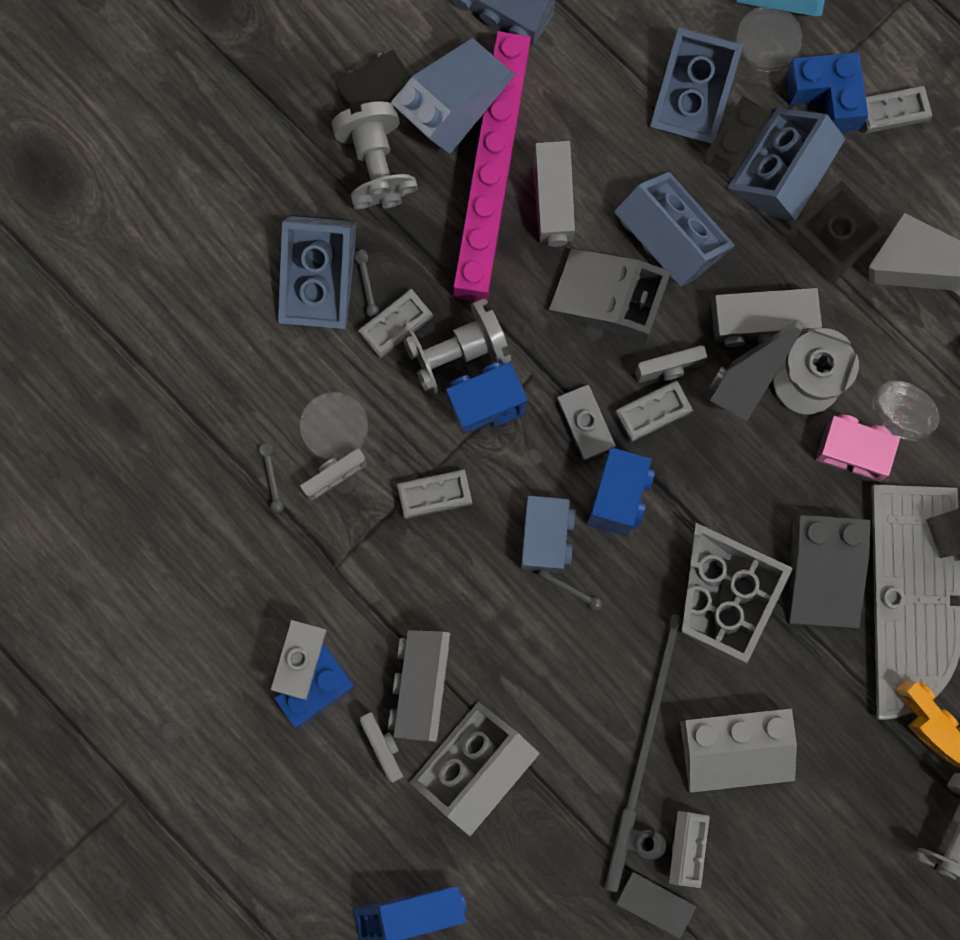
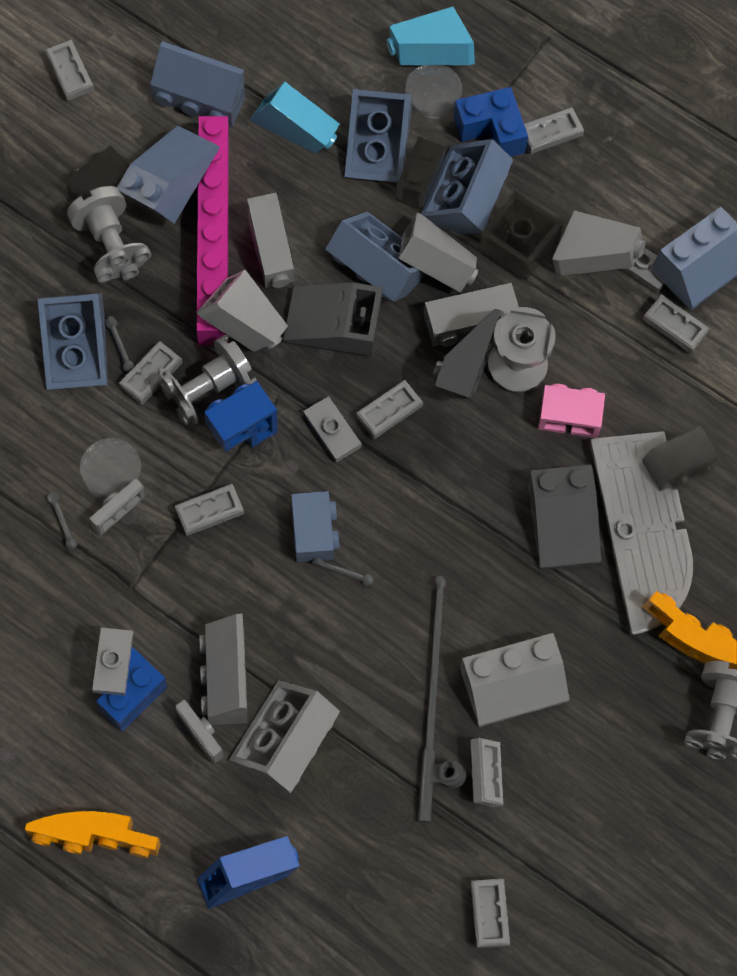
camera: 10 degrees left, 10 degrees down
blue brick [587,447,655,536] -> none
dark grey tile [615,872,696,939] -> none
light grey plate [635,345,708,383] -> none
light grey wedge [682,523,793,669] -> none
clear tile [872,381,940,441] -> none
none -> light orange slope [25,811,161,859]
none -> light grey slope [197,270,288,352]
none -> medium azure slope [250,81,340,154]
none -> light grey slope [398,212,478,293]

